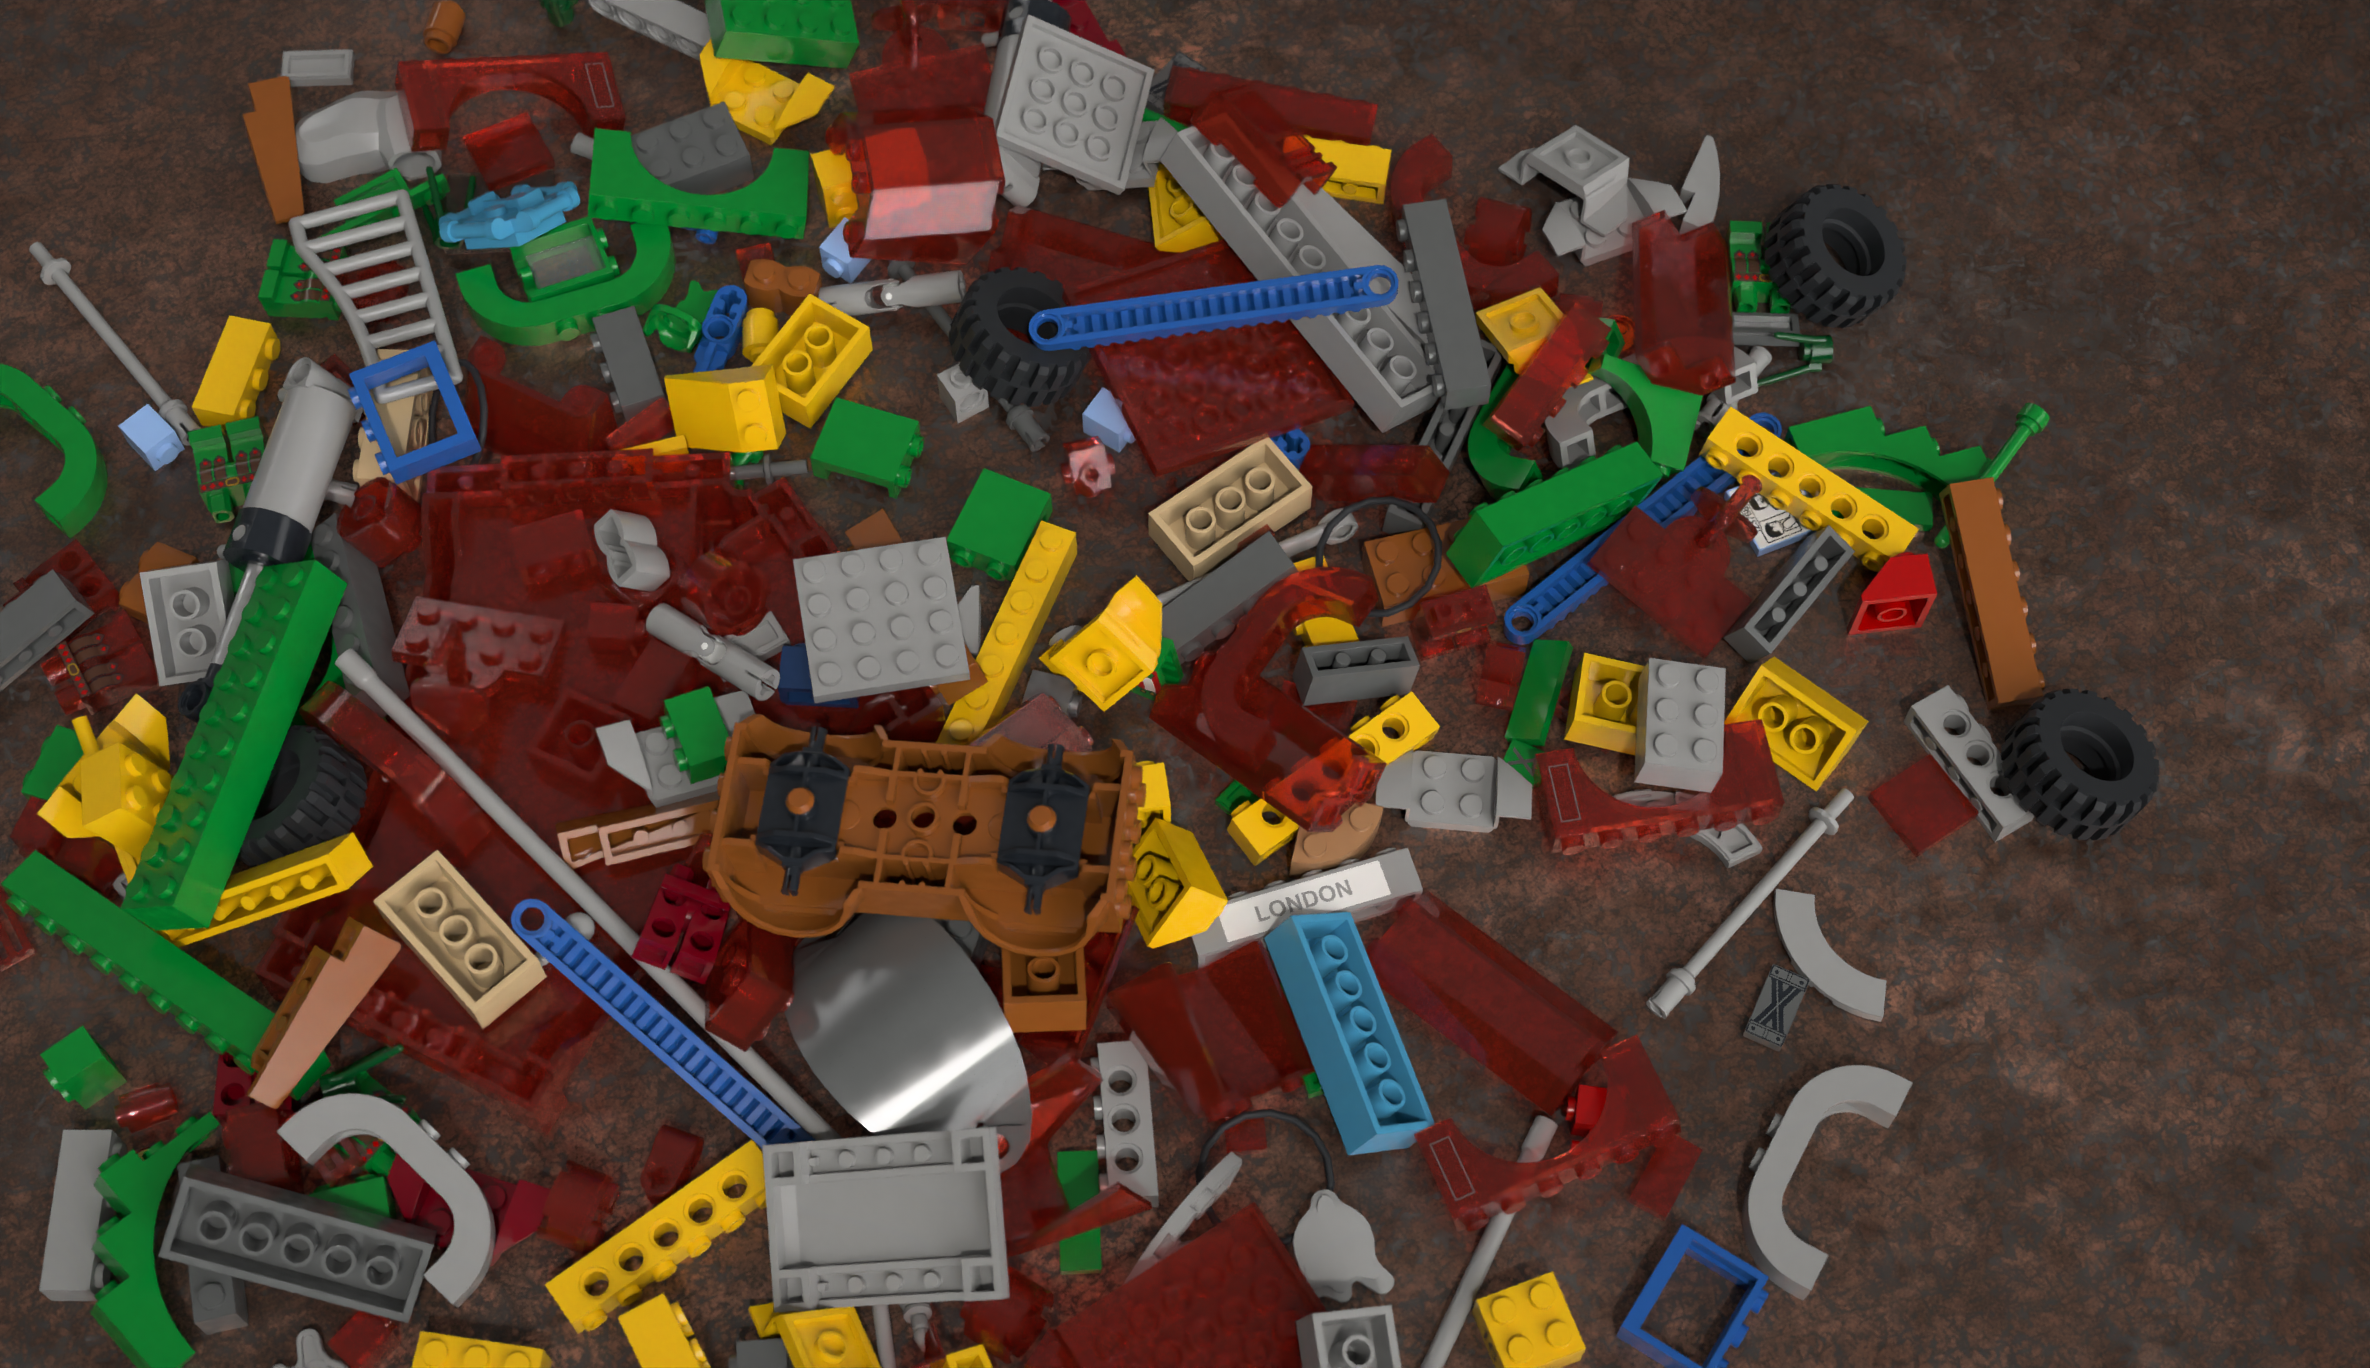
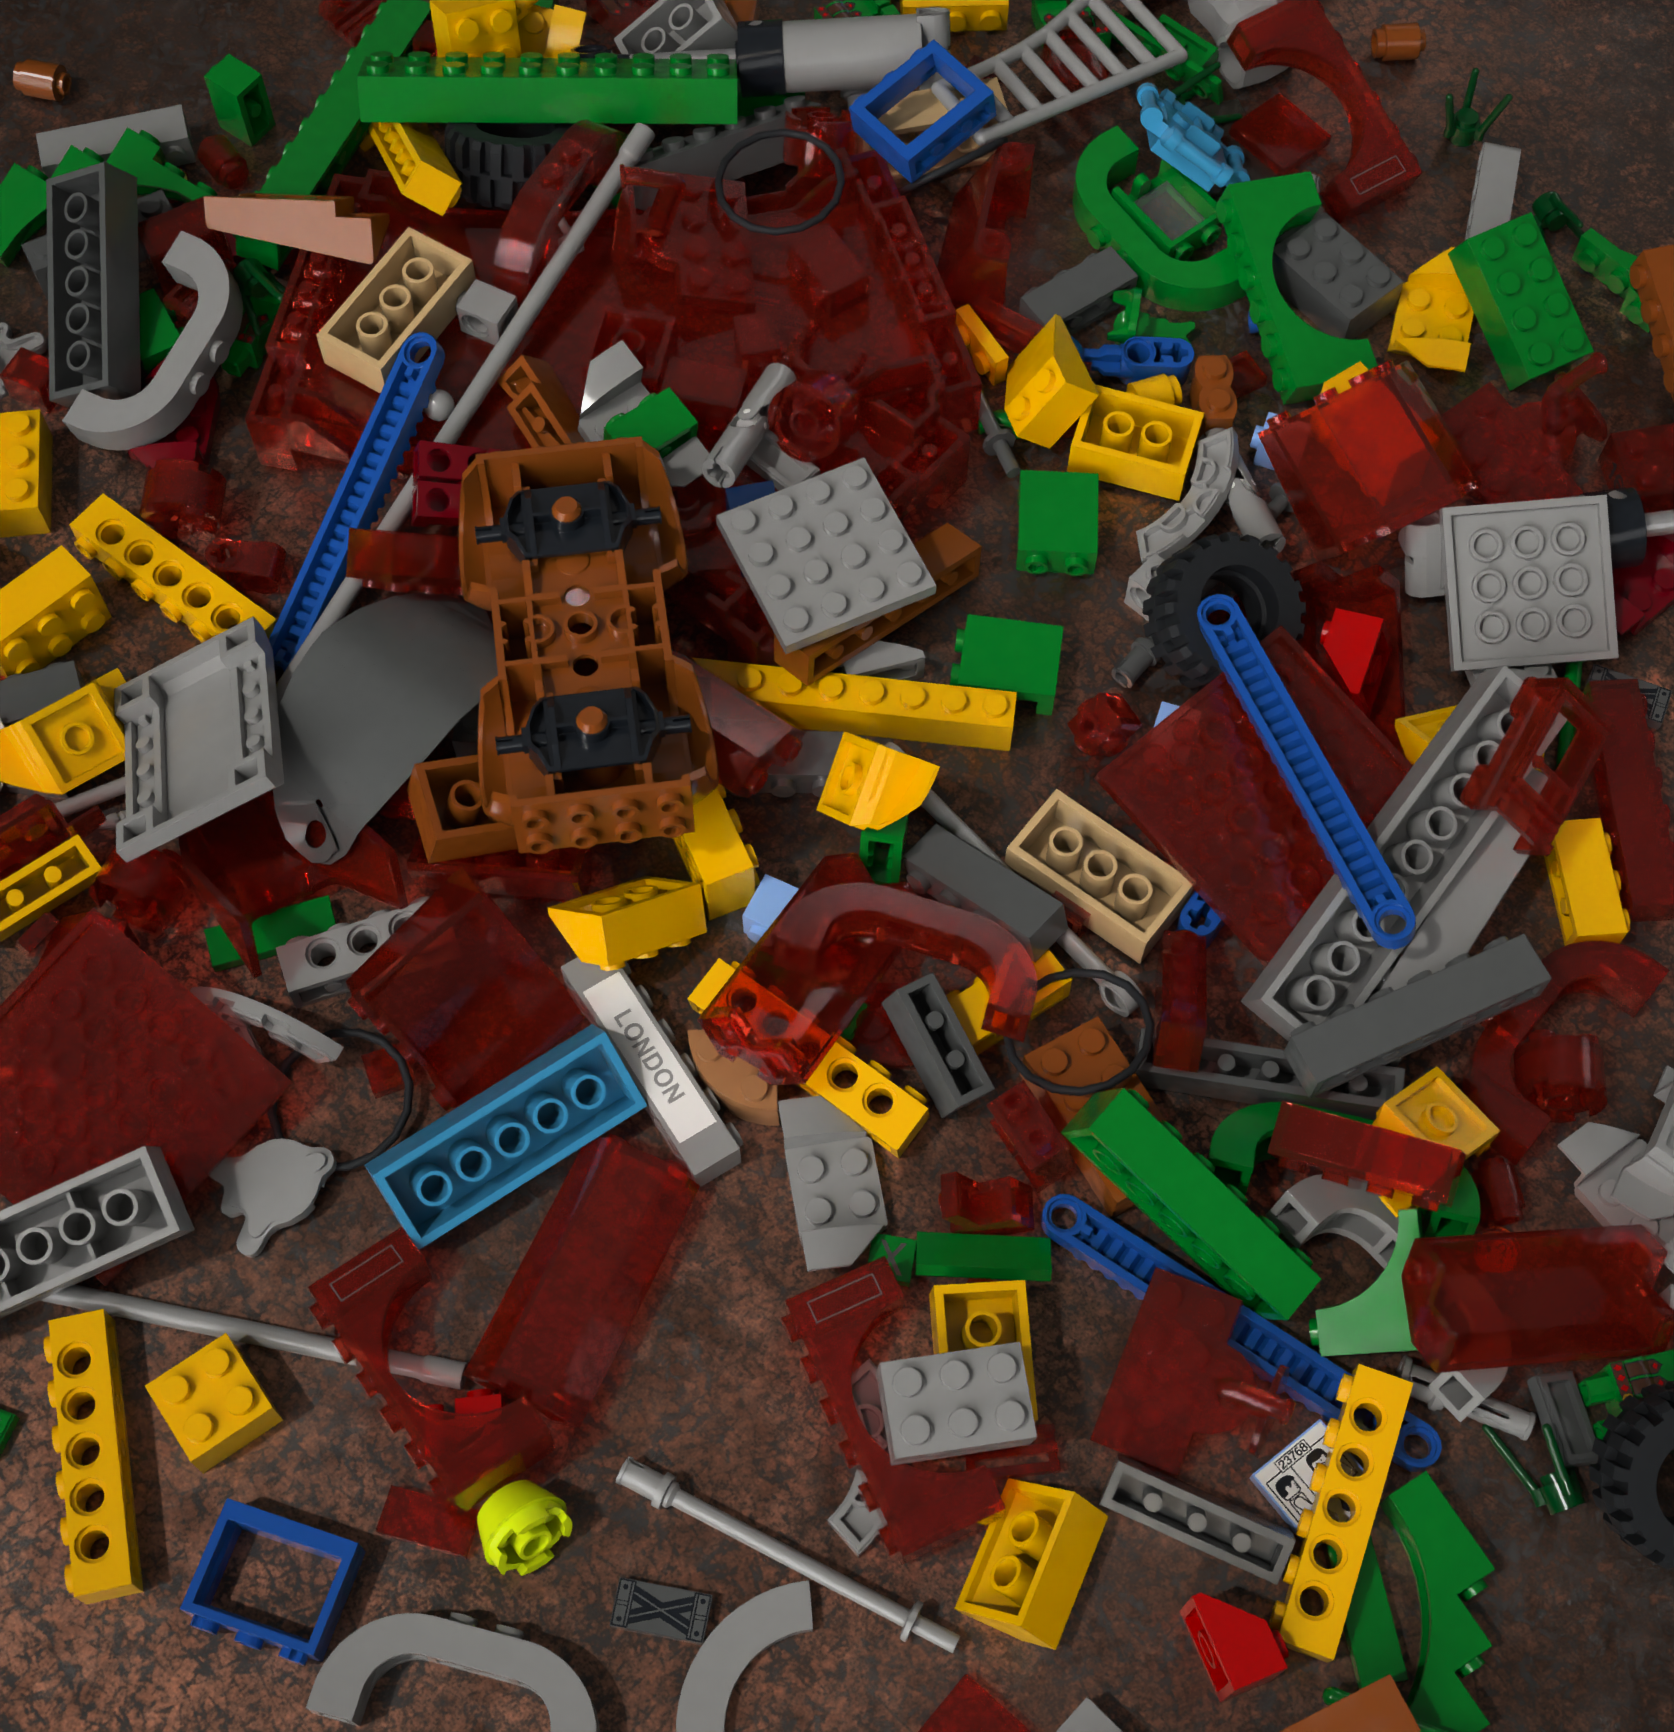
camera: 75 degrees right, 0 degrees up
light grey brick [594,509,670,592] -> none
none -> light grey brick [456,279,518,345]
none -> neon yellow cone [477,1479,573,1576]
none -> black piece [714,128,845,236]
none -> light blue brick [742,874,804,949]
none -> light grey tile [1136,427,1239,564]
none -> red slope [1320,608,1393,722]

